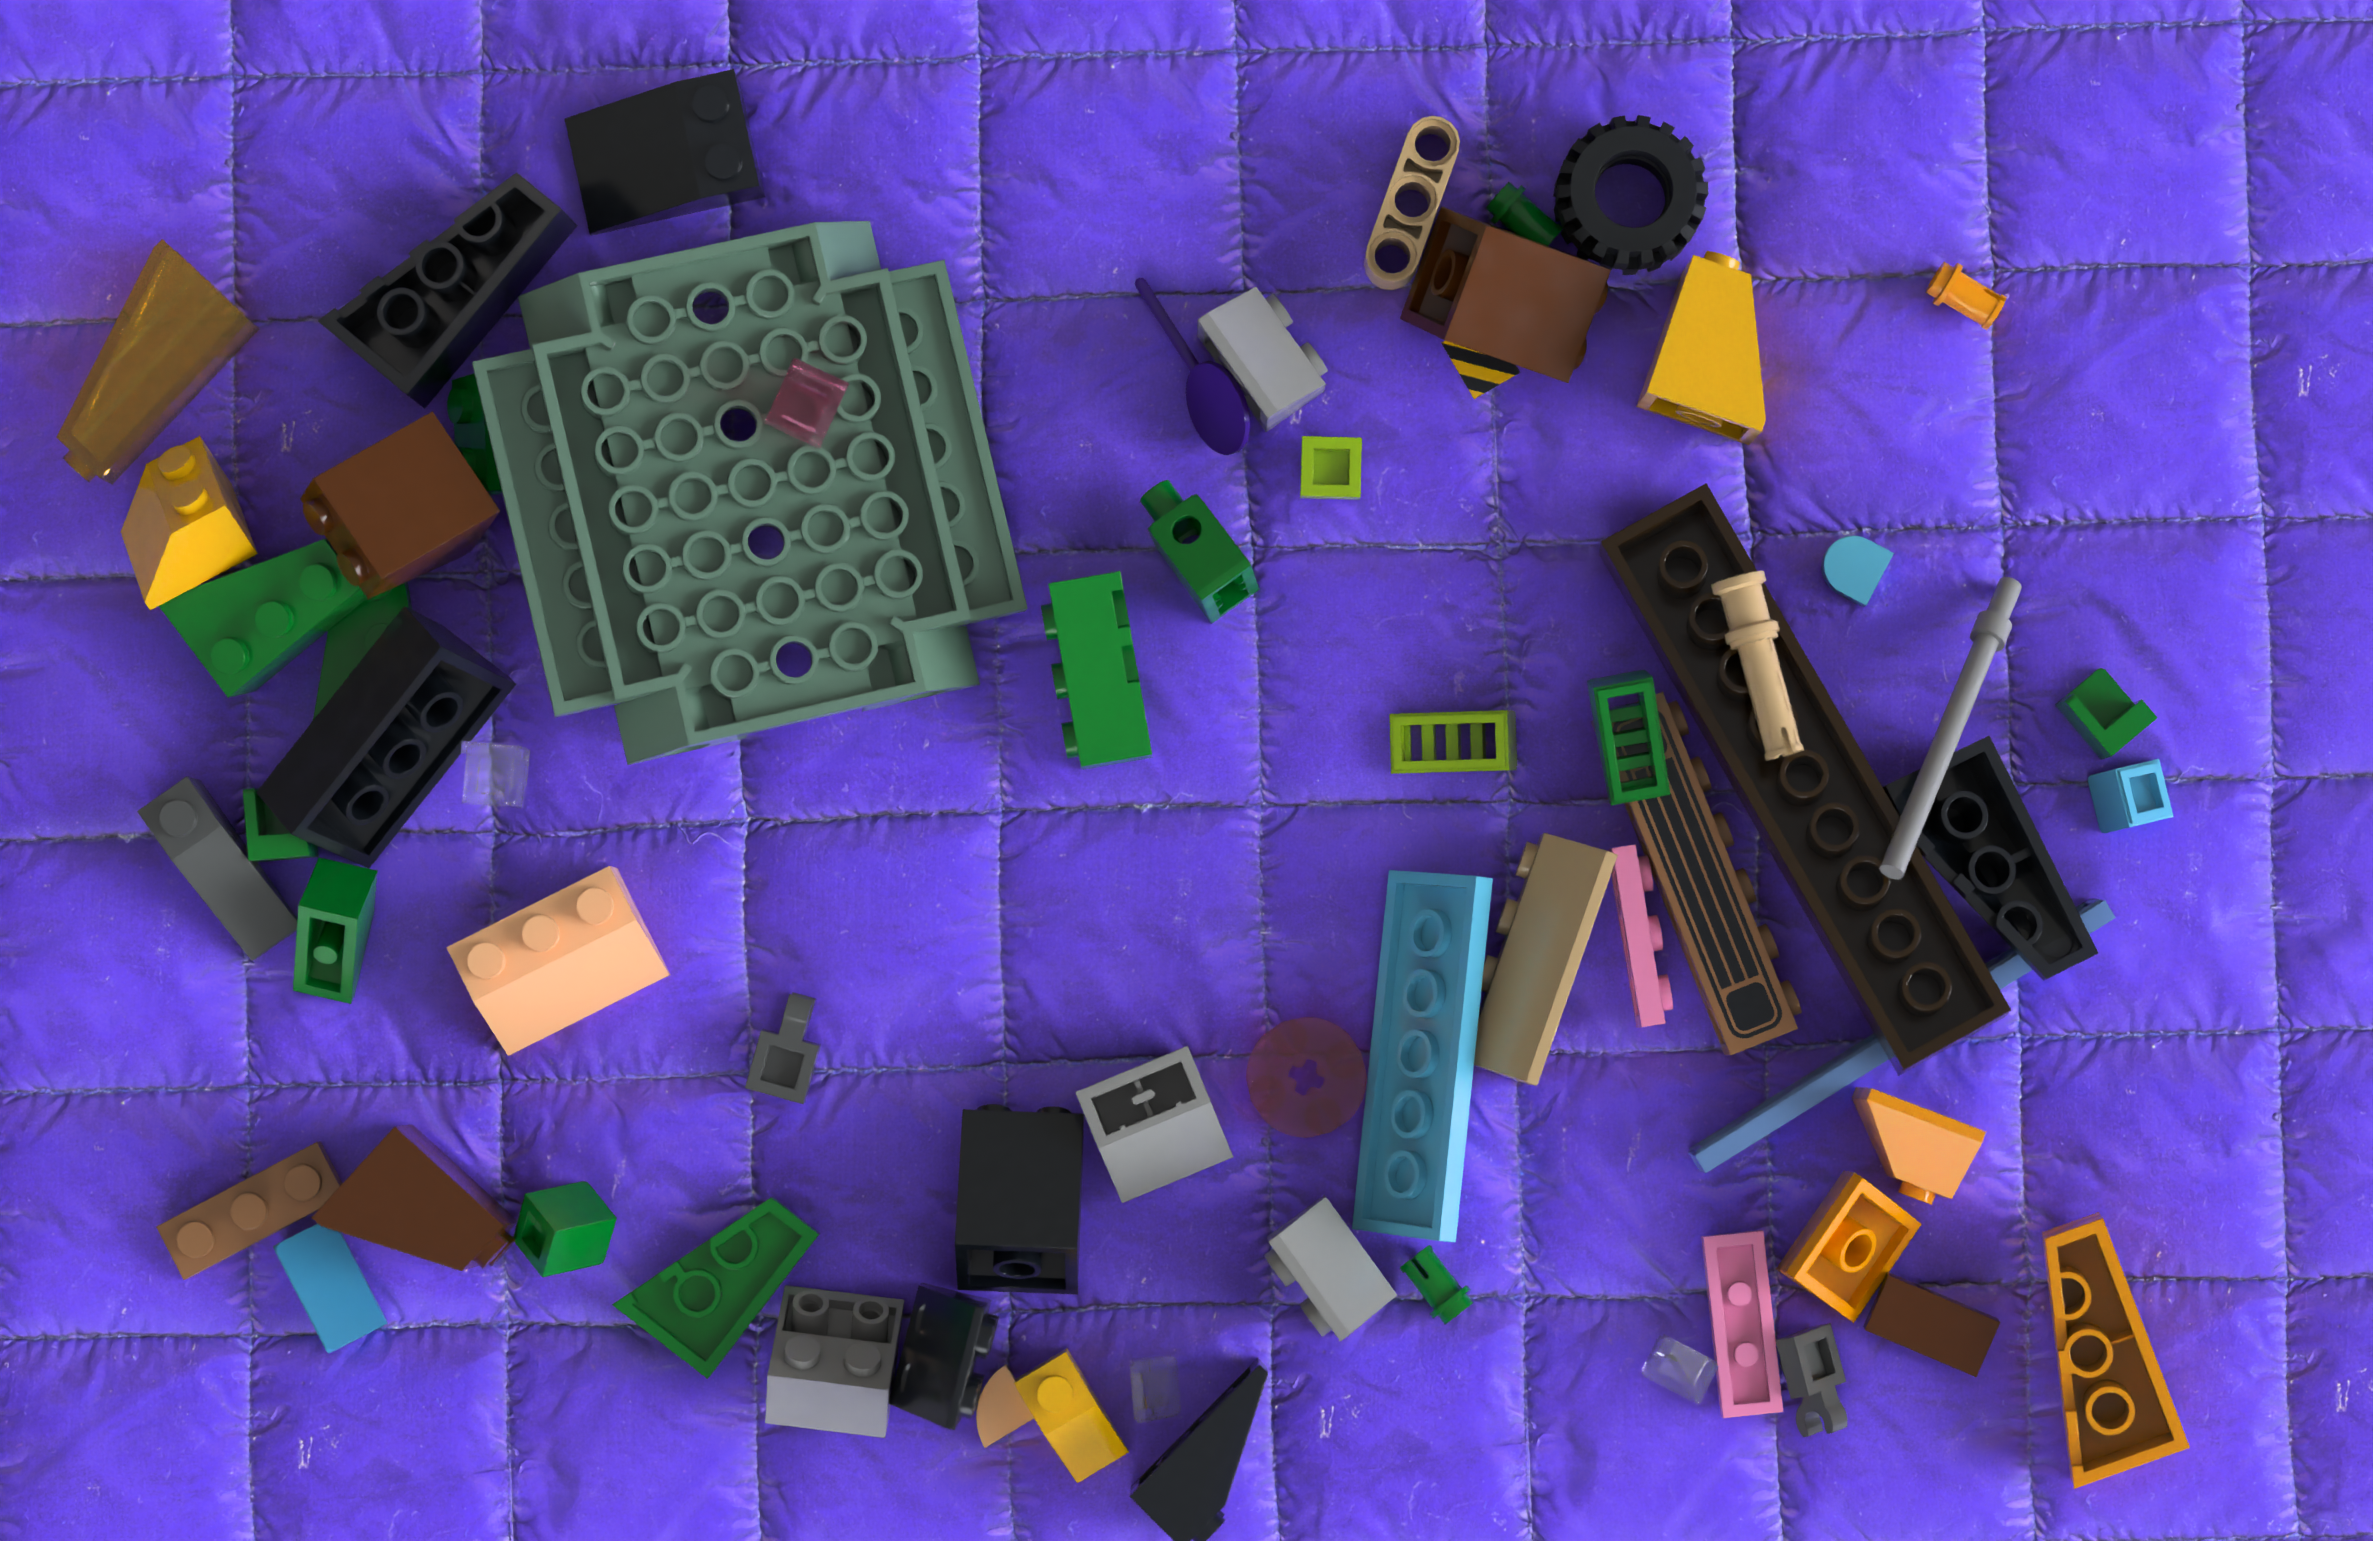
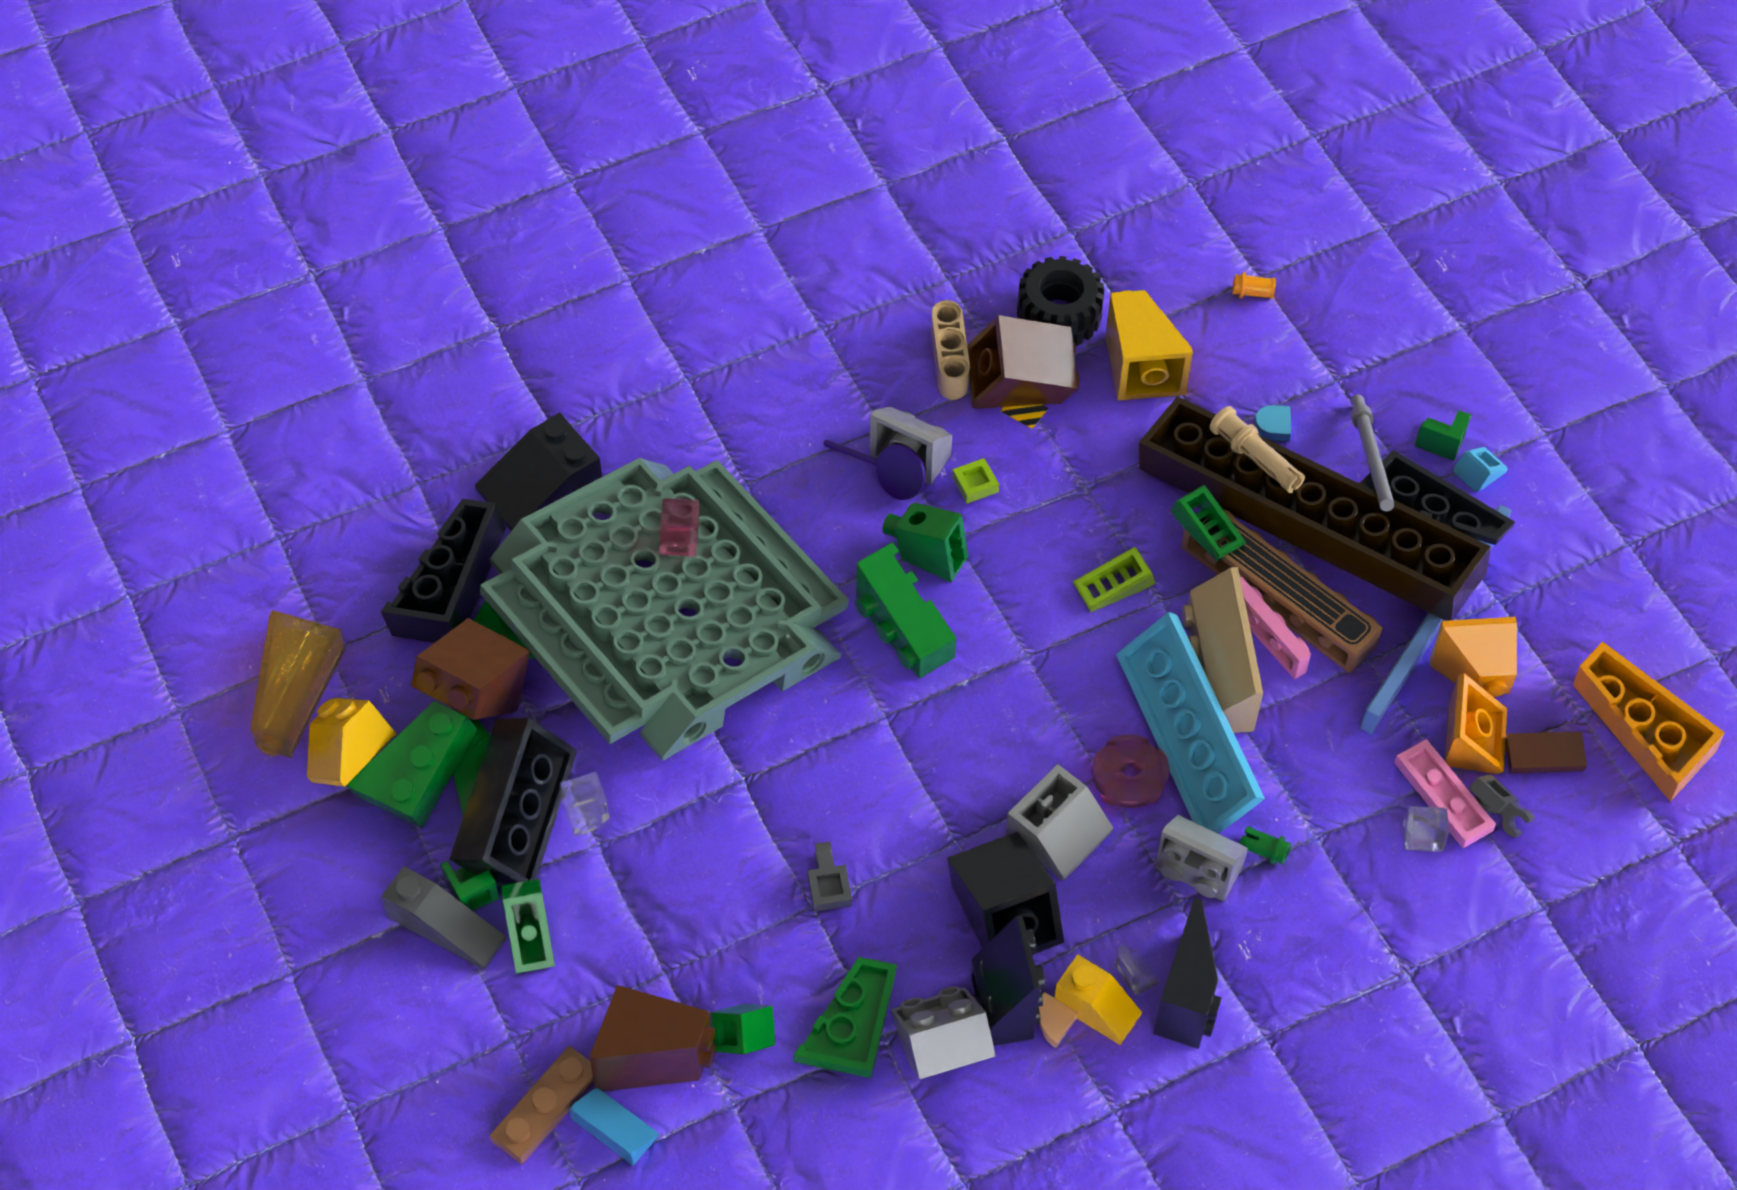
camera: 25 degrees left, 30 degrees down
light nougat slope [446,866,670,1056] -> none

